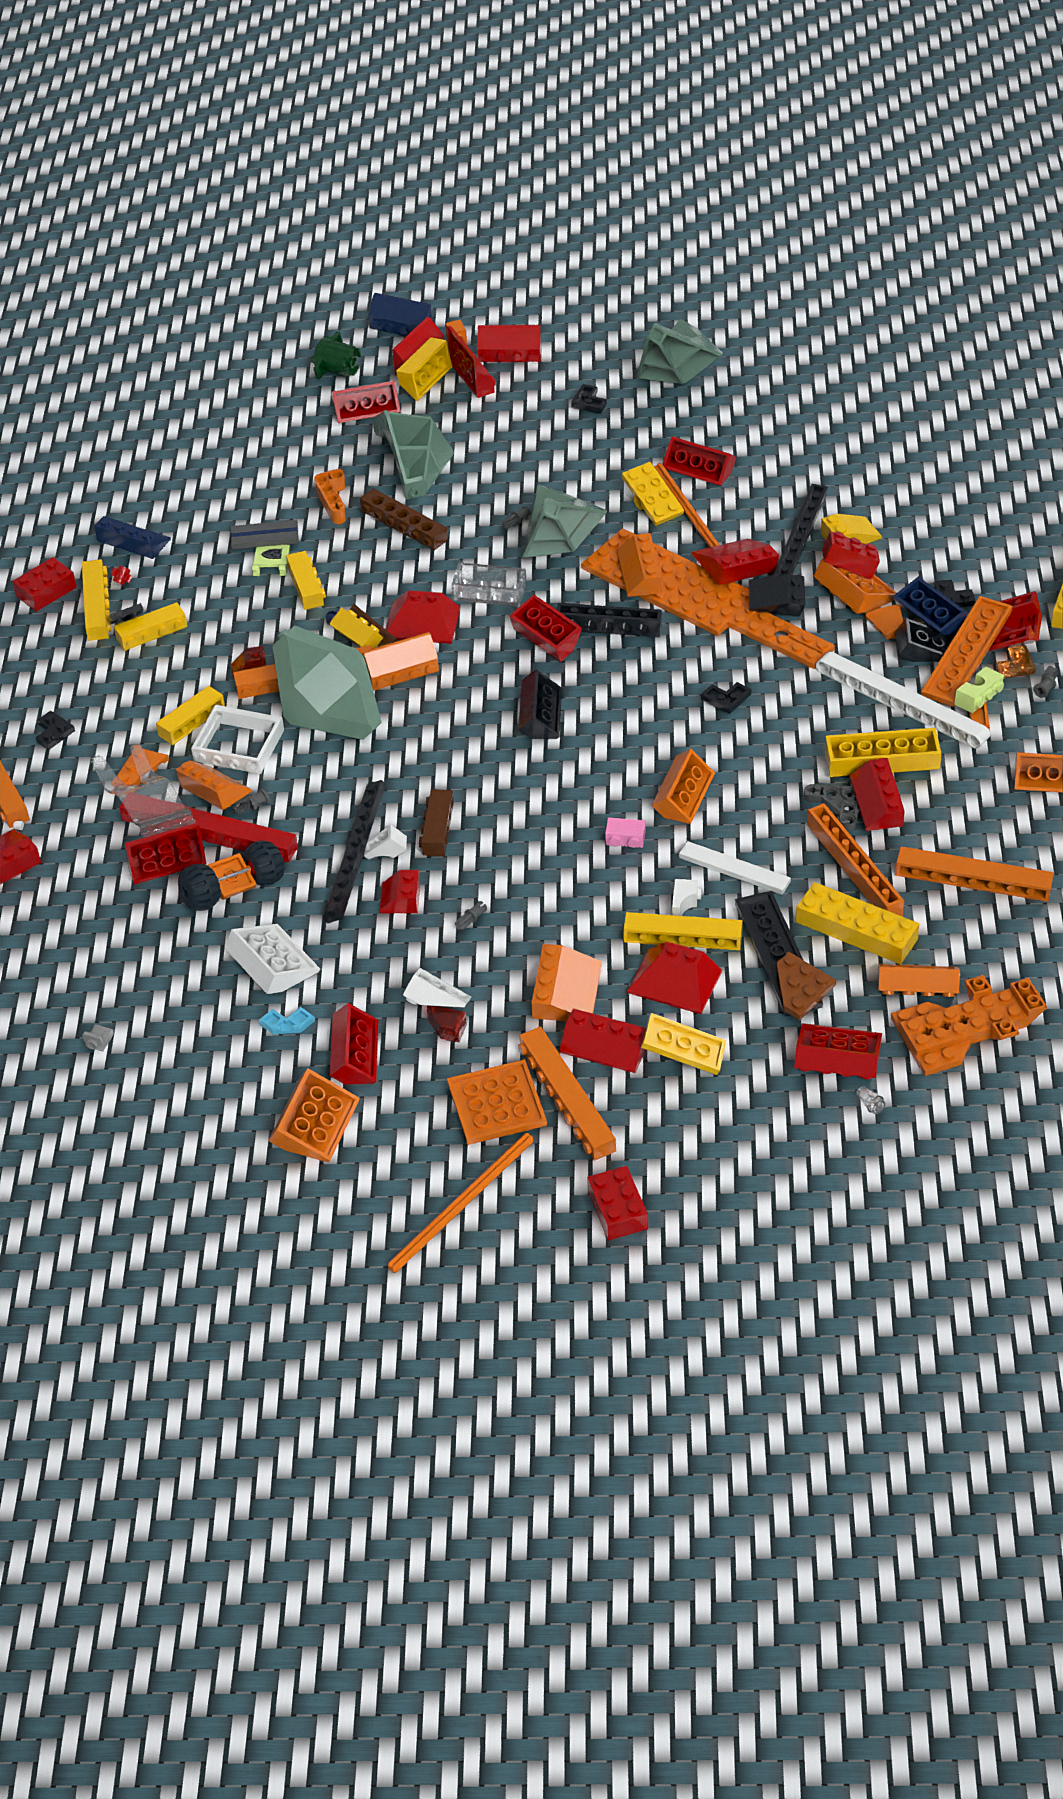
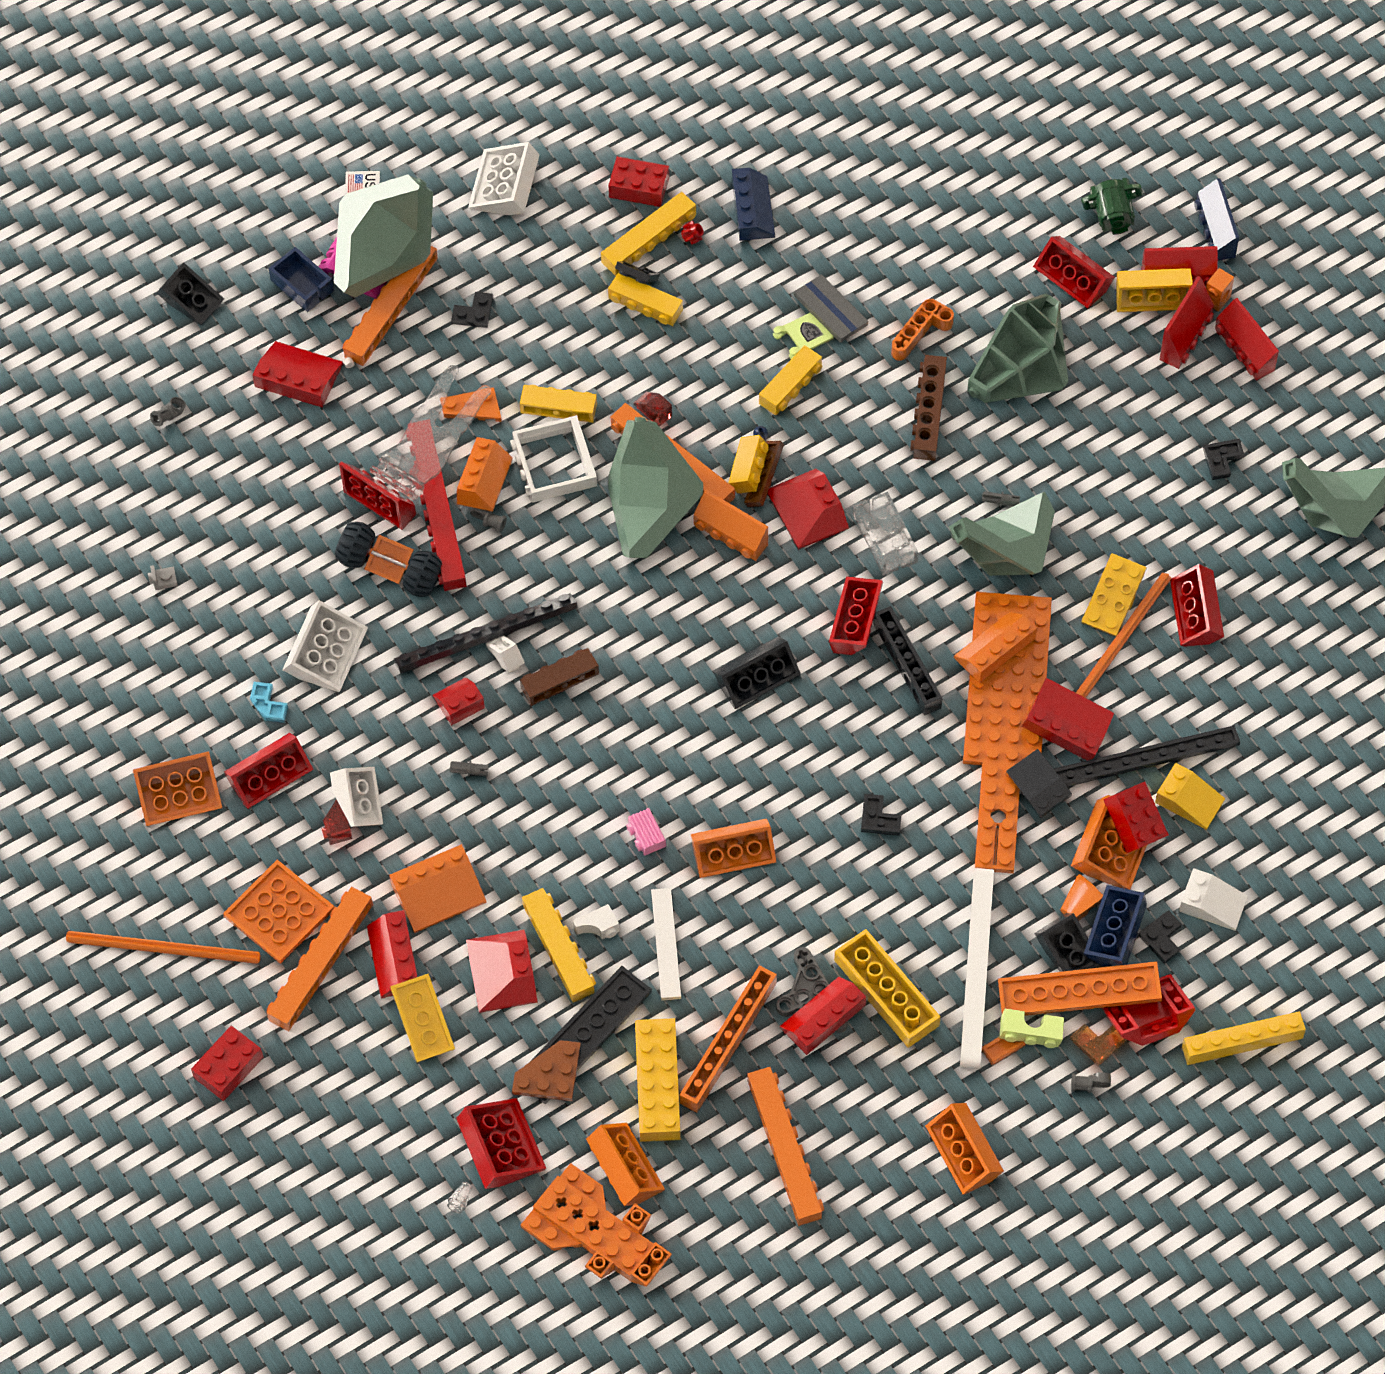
camera: 55 degrees right, 15 degrees up
none -> white slope [1179,868,1248,931]

